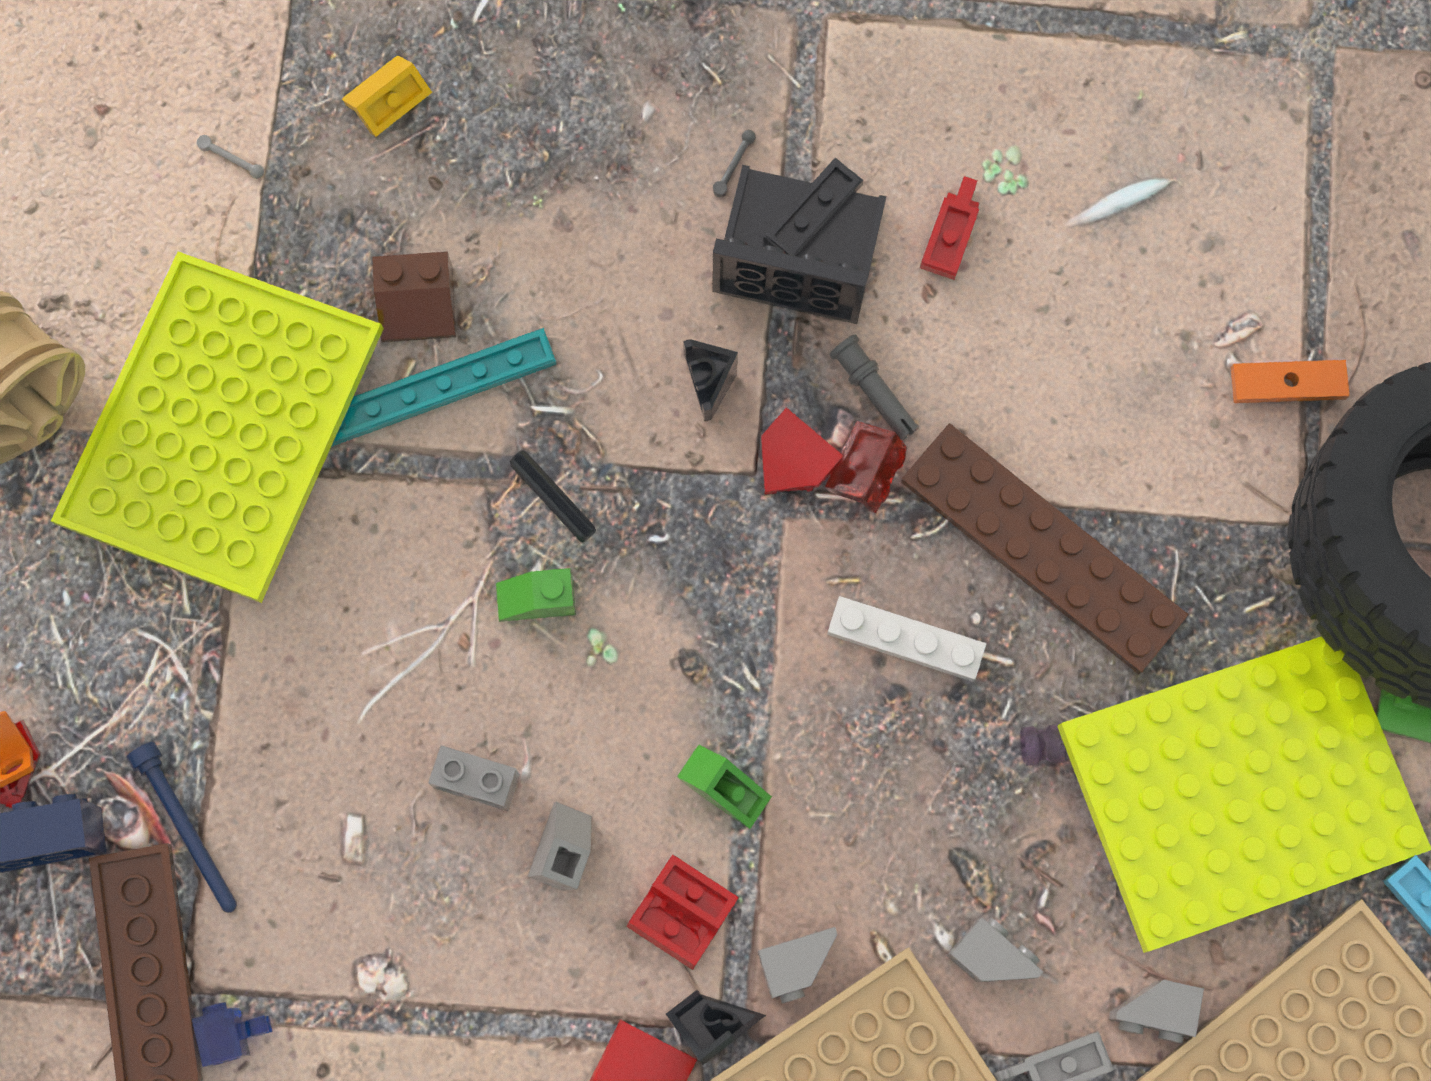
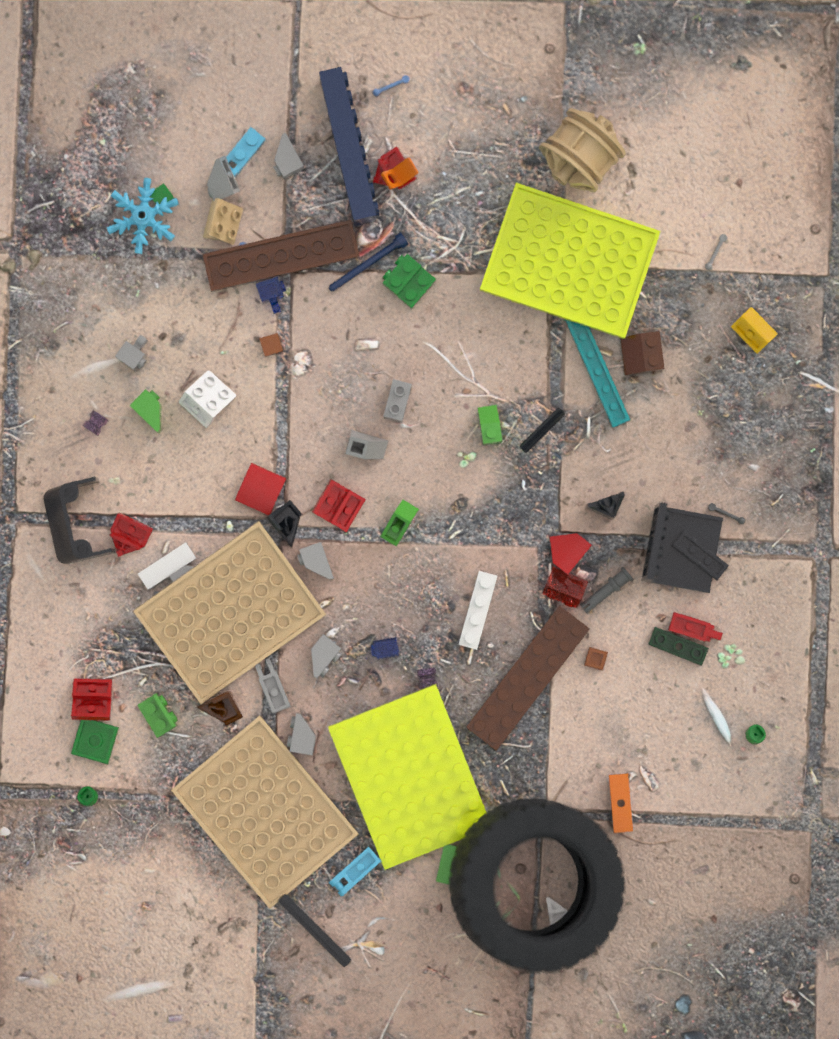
camera: 85 degrees right, 10 degrees up
none -> dark orange tile [259,333,283,357]
none -> clear blue brick [370,637,399,660]
none -> green plate [382,254,436,309]
none -> dark orange tile [584,647,608,671]
none -> dark green tile [648,627,709,666]
none -> green tile [745,724,766,745]

